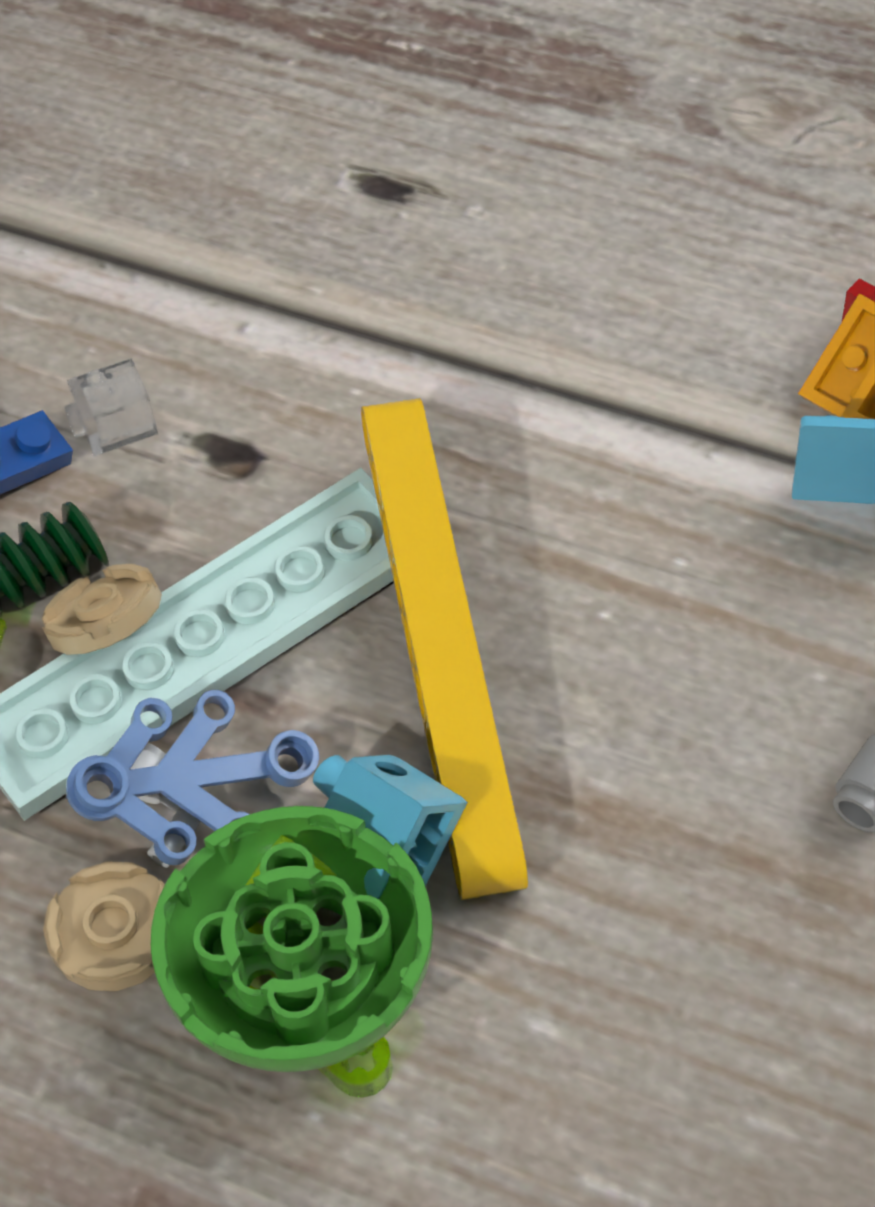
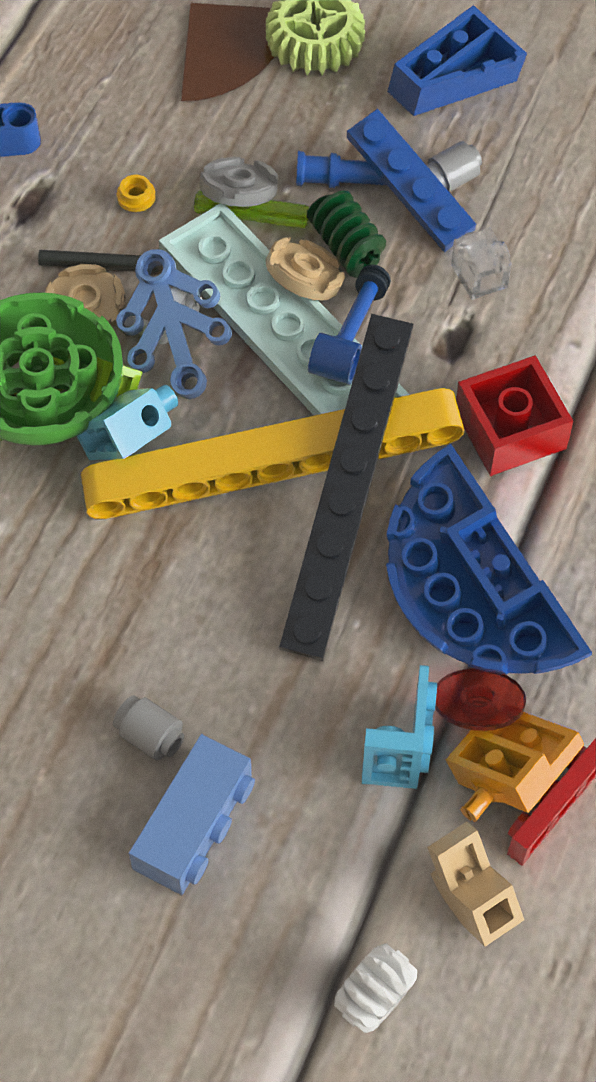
camera: 85 degrees right, 5 degrees up
none -> pearl dark grey bar [38,250,159,272]
none -> black plate [279,313,414,661]
none -> blue piece [308,265,391,385]
none -> blue brick [386,444,592,674]
none -> clear red dish [435,668,526,731]
none -> red brick [456,355,573,476]

